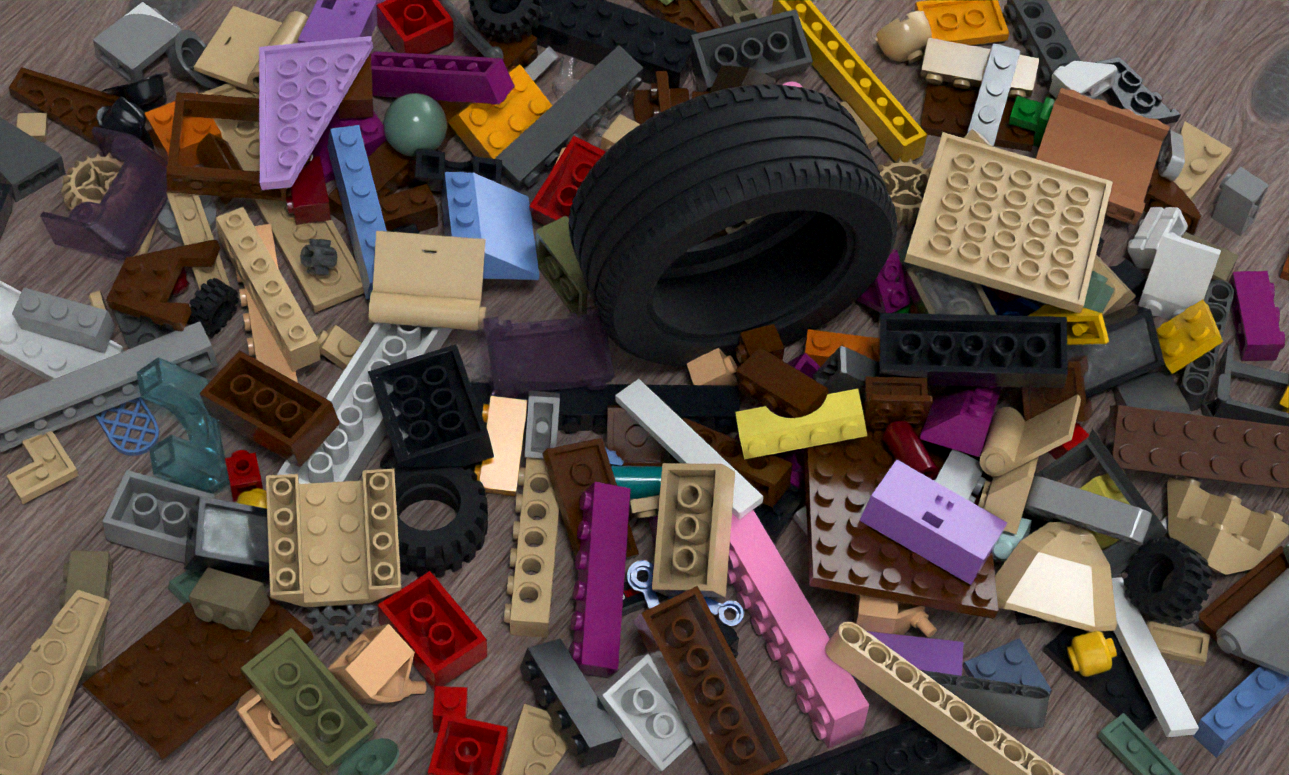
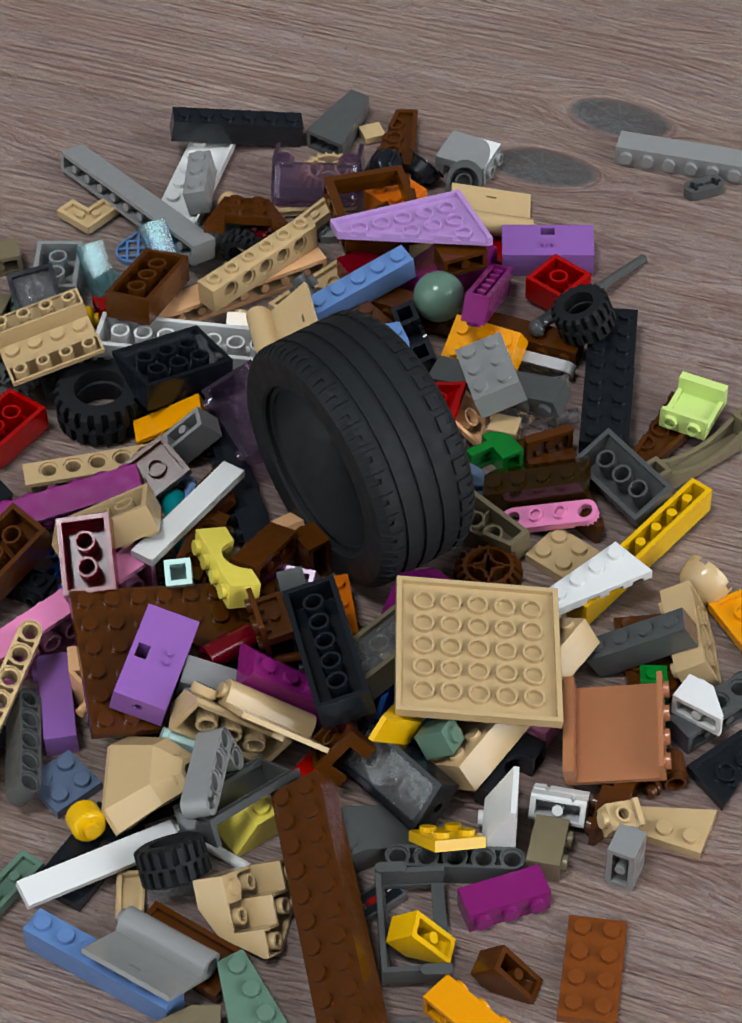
camera: 80 degrees right, 10 degrees down
light grey beam [1158,129,1185,182] -> none
none -> brick [56,512,120,603]
none -> light aqua brick [163,557,194,588]
none -> tan tile [190,680,218,701]
none -> light grey brick [455,332,528,419]
none -> white wing [549,541,652,615]
none -> tan brick [597,797,646,838]

